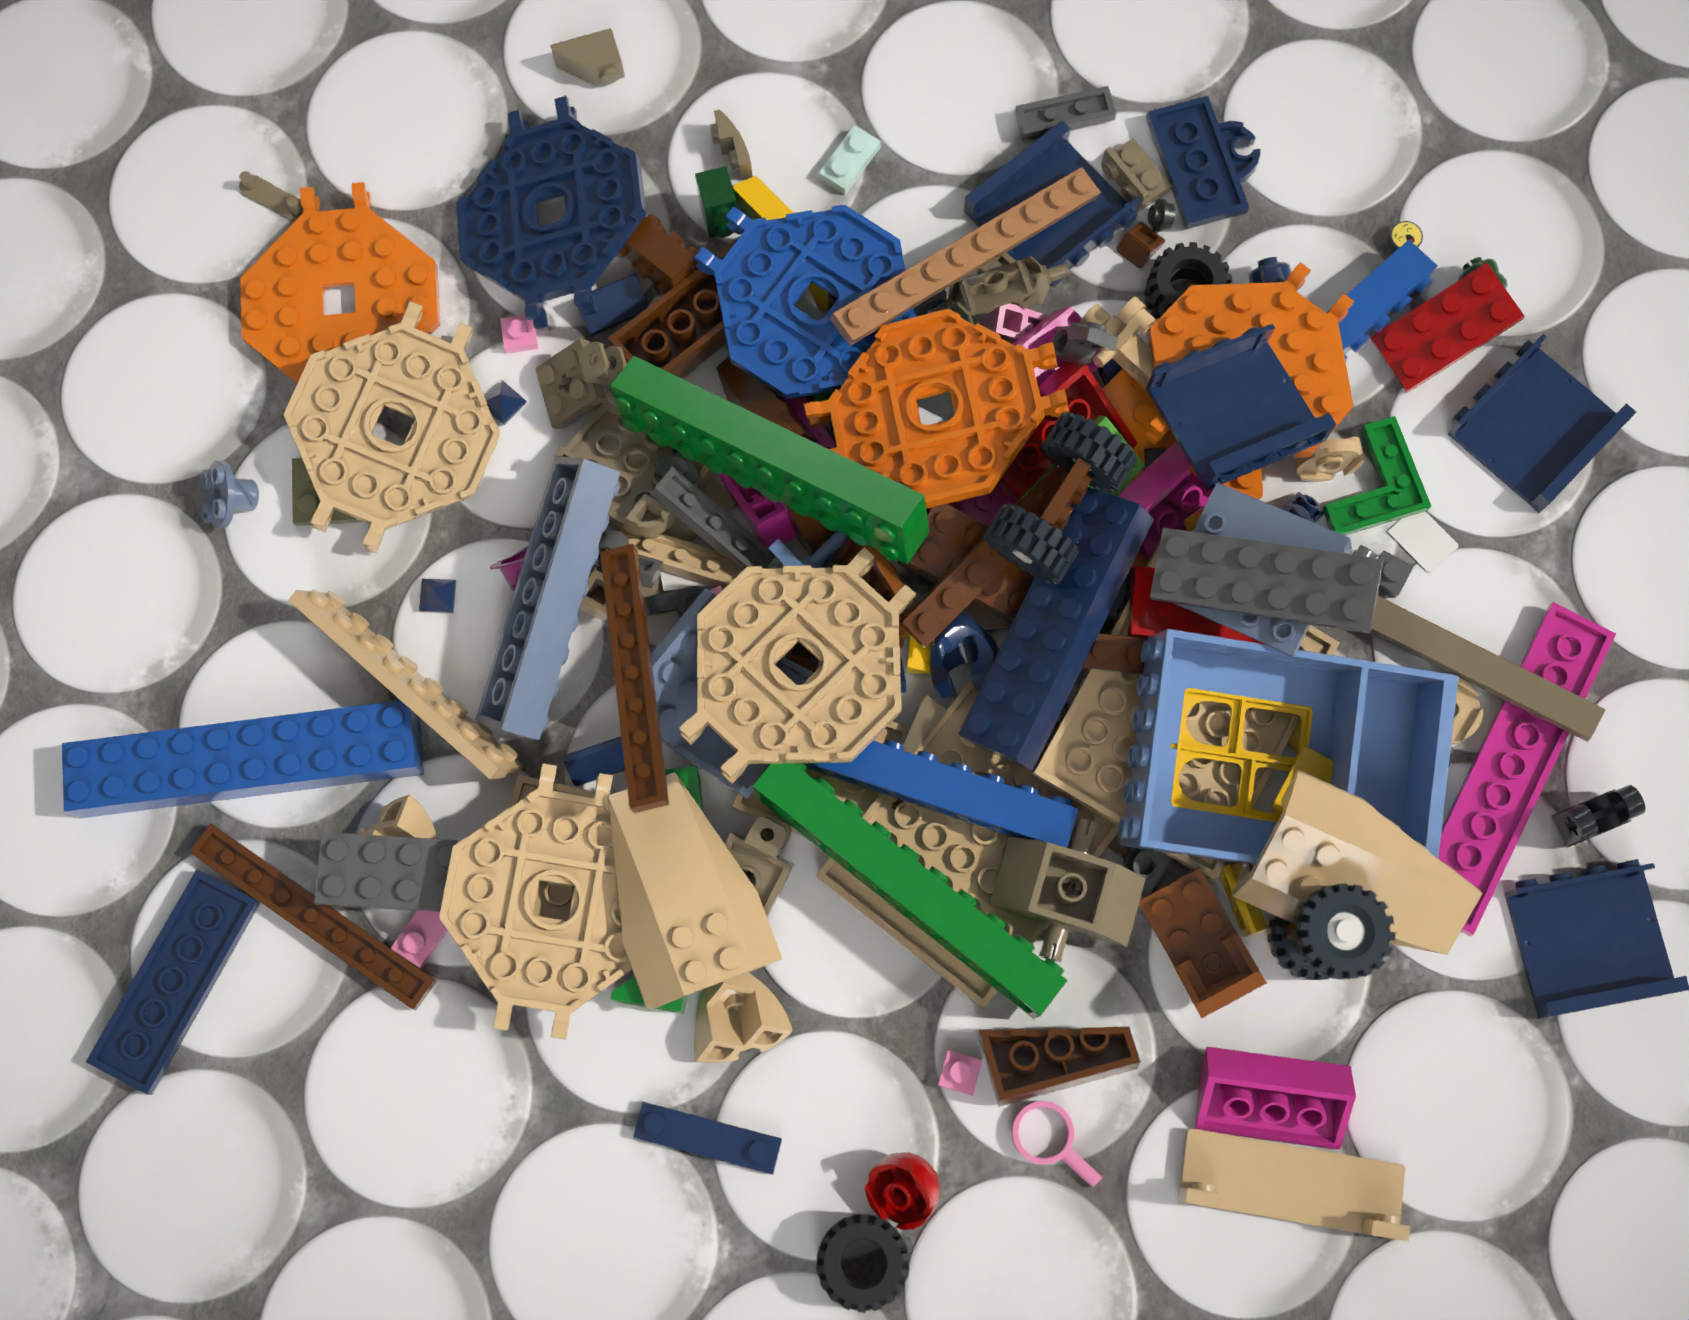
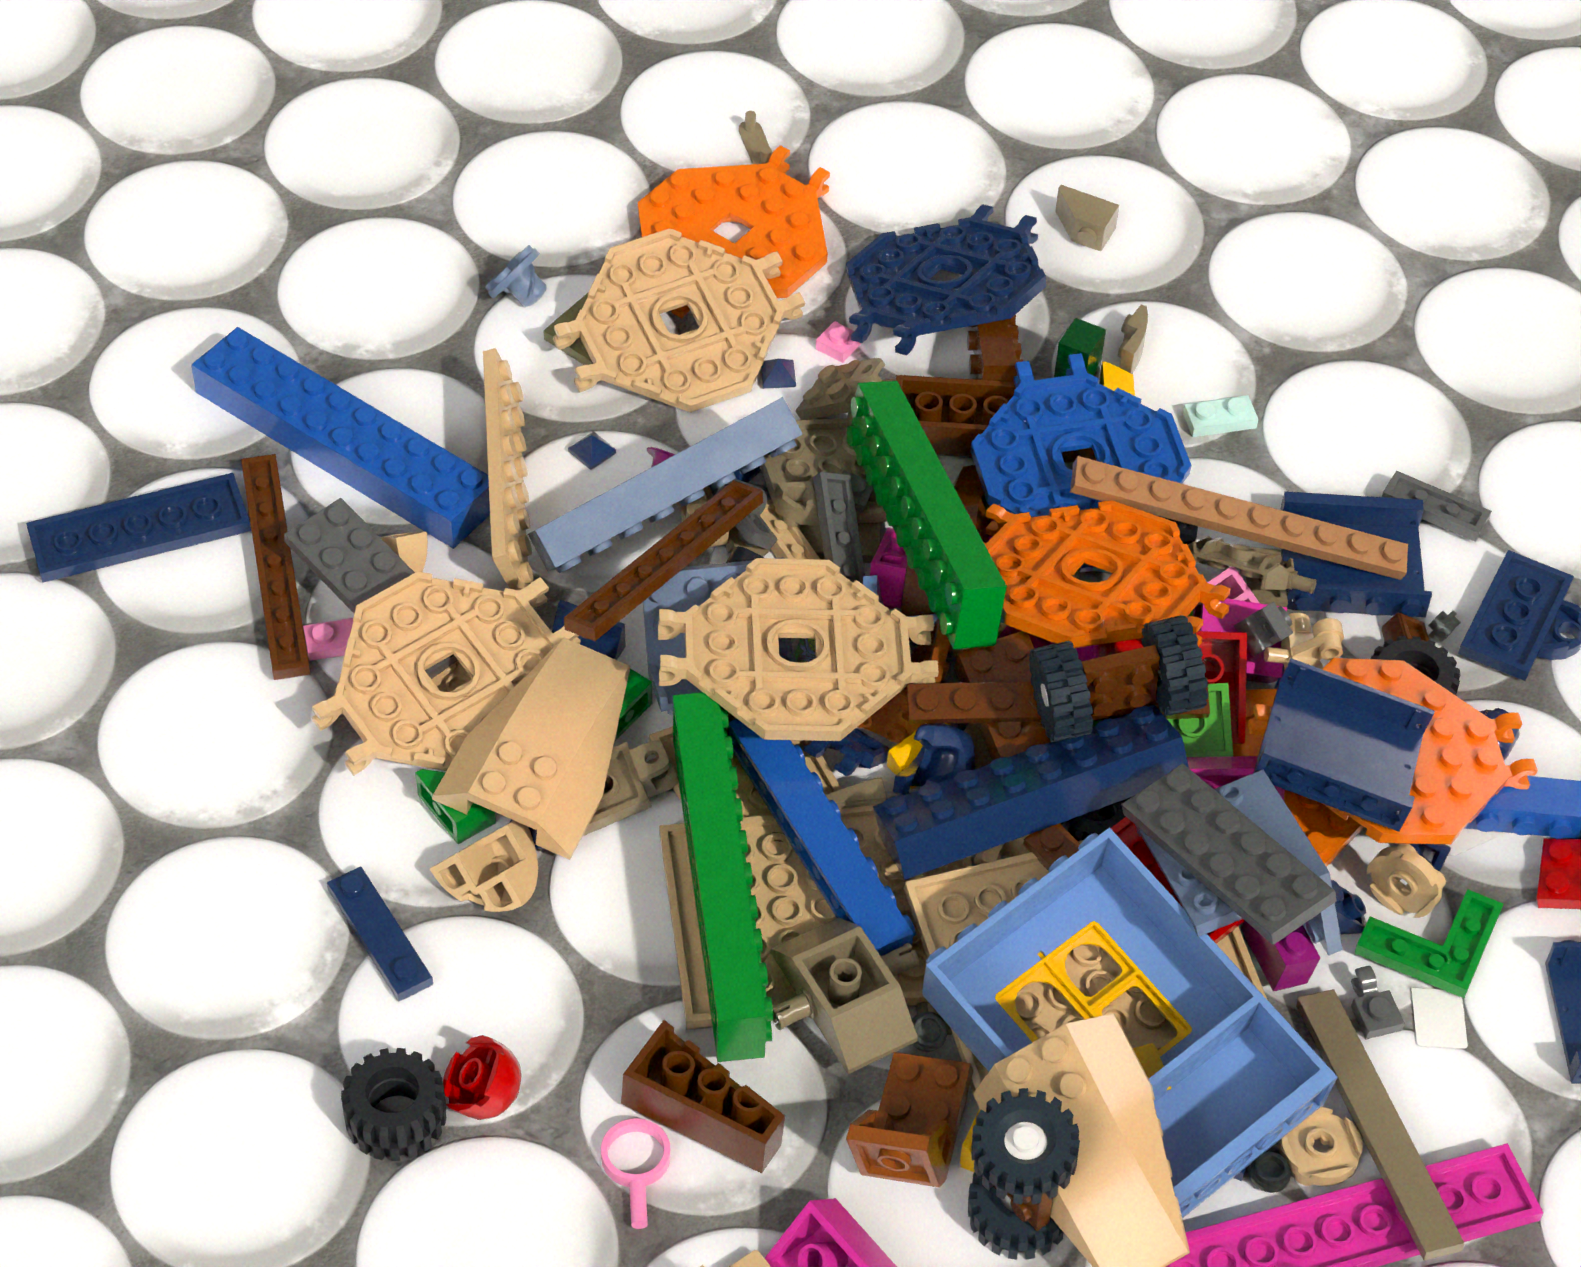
camera: 40 degrees right, 25 degrees down
dark blue slope [578,274,649,336] -> none
bright pink plate [938,1050,982,1095] -> none
dark tan bracket [1101,138,1172,212] -> none

